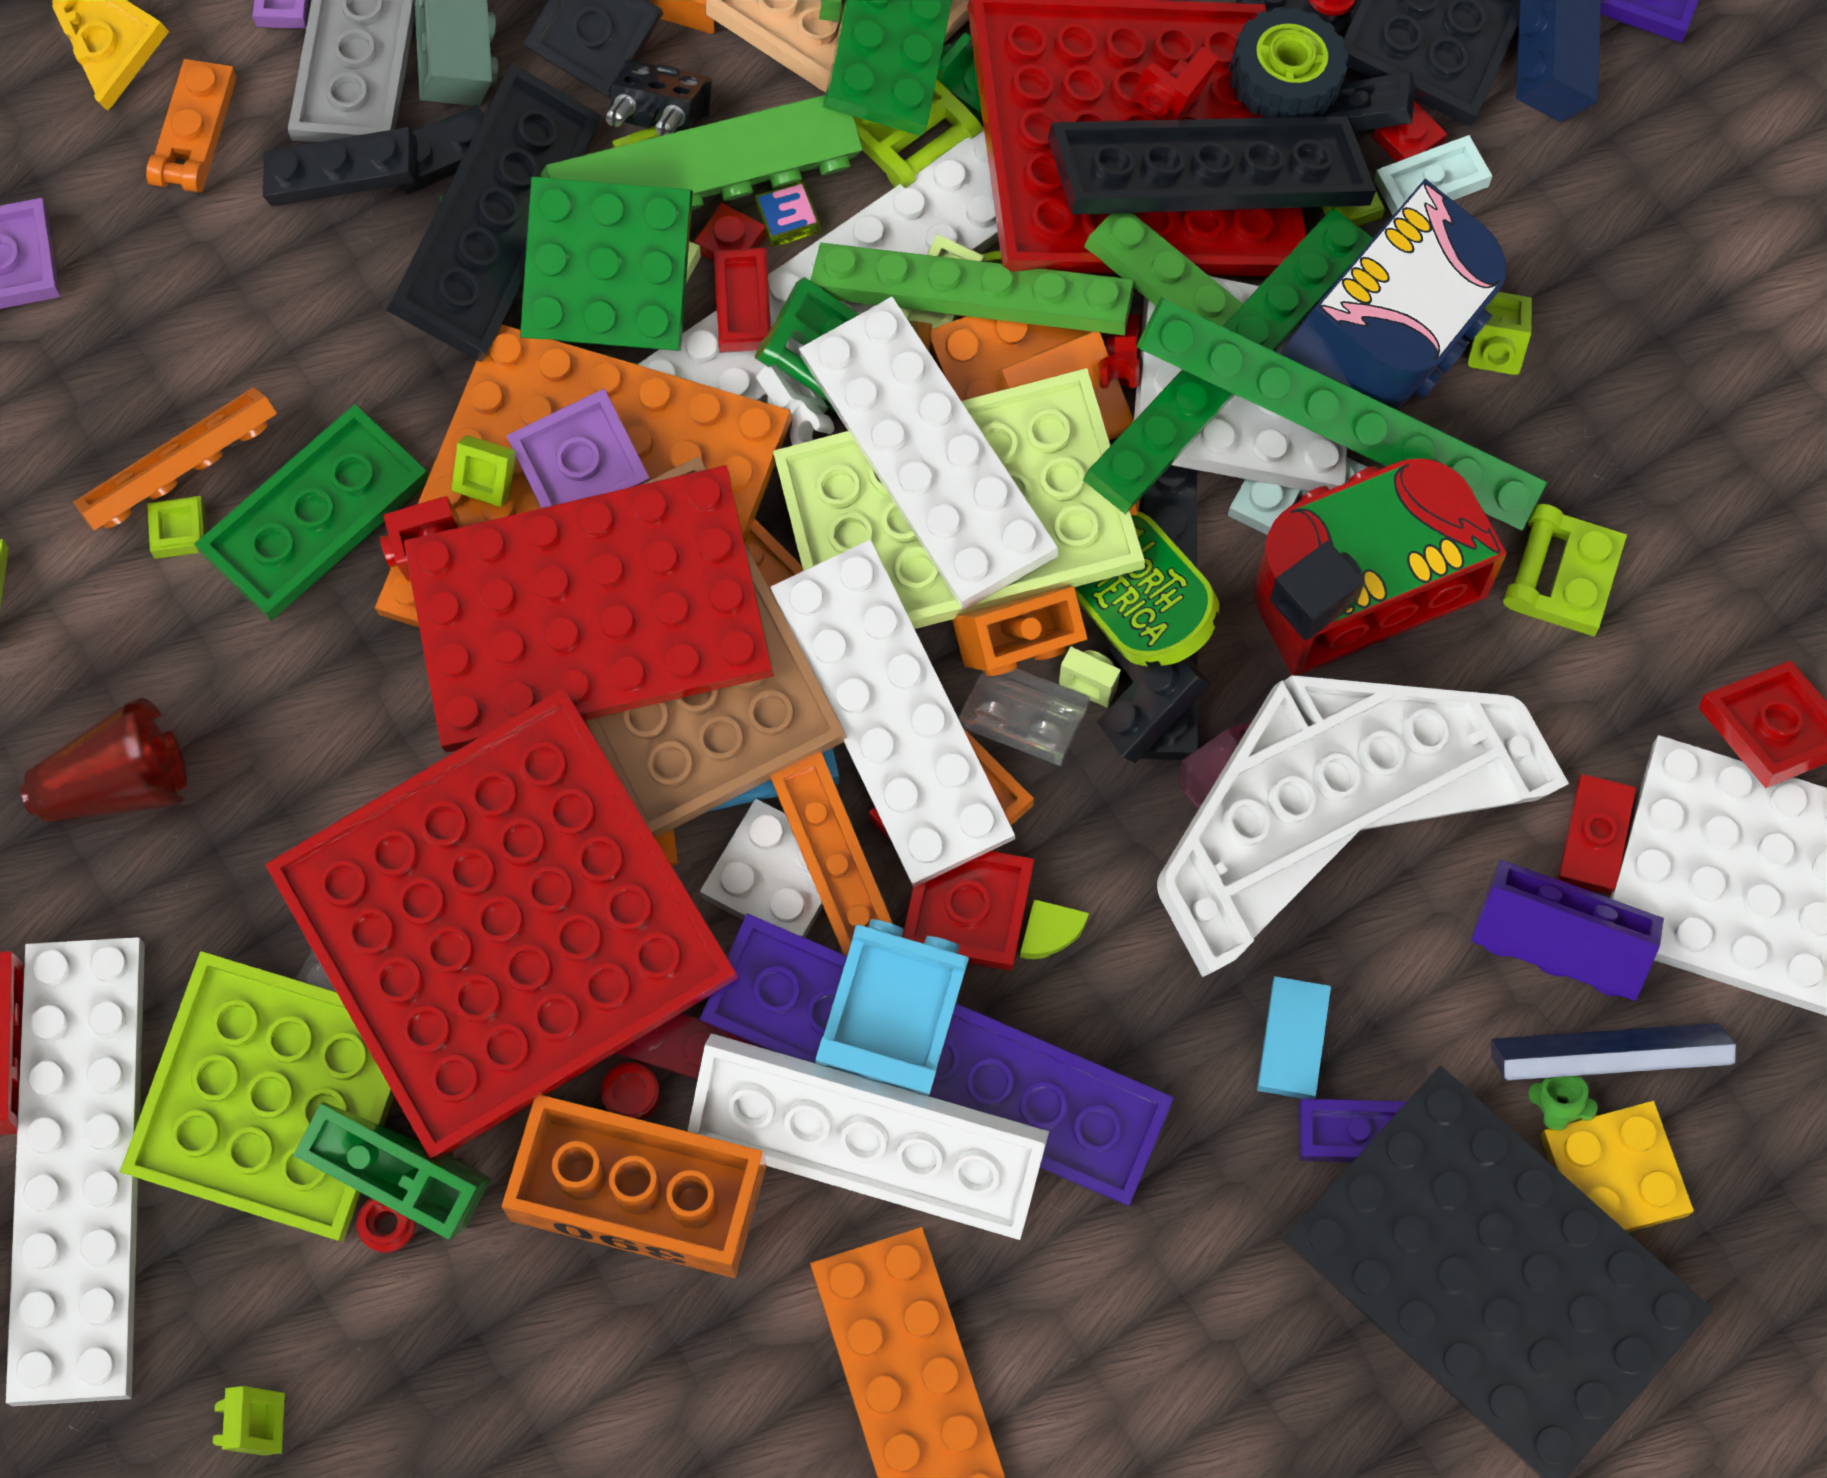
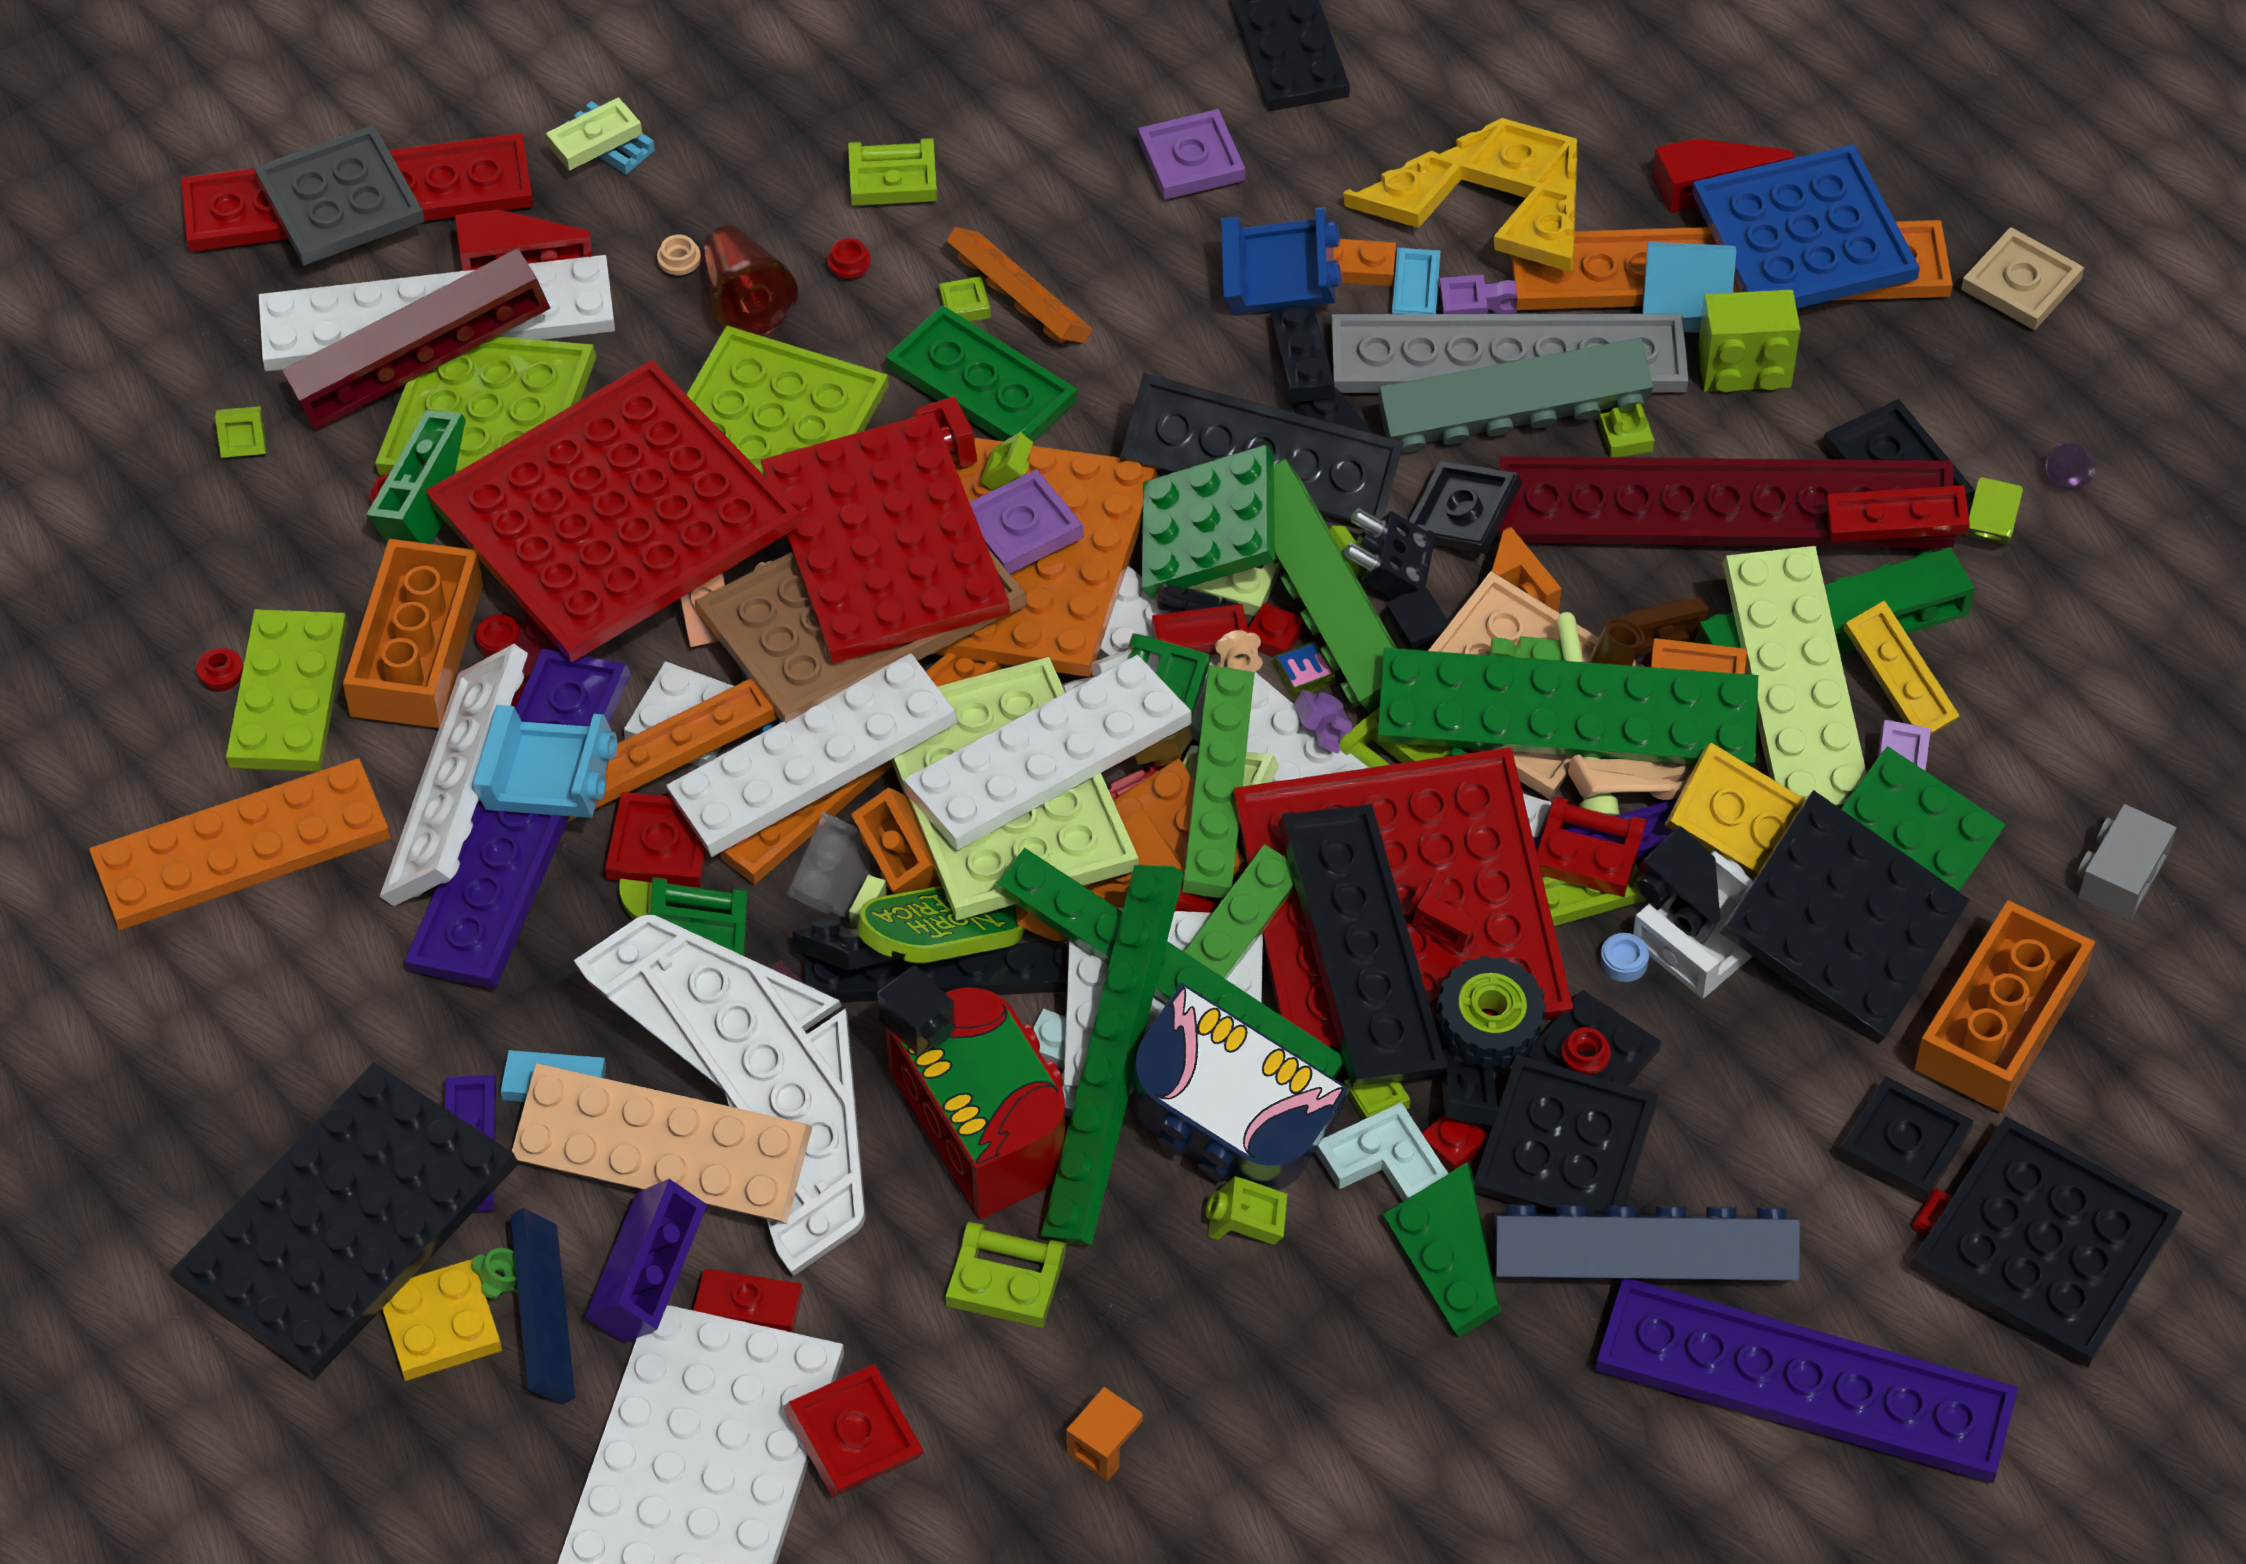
camera: 85 degrees right, 15 degrees down
none -> red plate [196,648,243,692]
none -> lime plate [226,609,348,772]
none -> brick [282,248,551,430]
none -> light nougat plate [512,1063,812,1224]
none -> green plate [648,877,747,956]
none -> light nougat plate [657,235,701,275]
none -> lime plate [687,326,889,475]
none -> red plate [827,238,871,279]
none -> orange panel [1066,1387,1143,1482]
none -> black axle [1155,583,1239,613]
none -> light nougat plate [1215,630,1263,672]
none -> blue panel [1221,207,1342,316]
none -> medium lavender plate [1293,690,1352,754]
none -> green wing [1383,1162,1501,1338]
none -> black brick [1385,588,1450,651]
none -> medium azure tile [1392,248,1441,314]

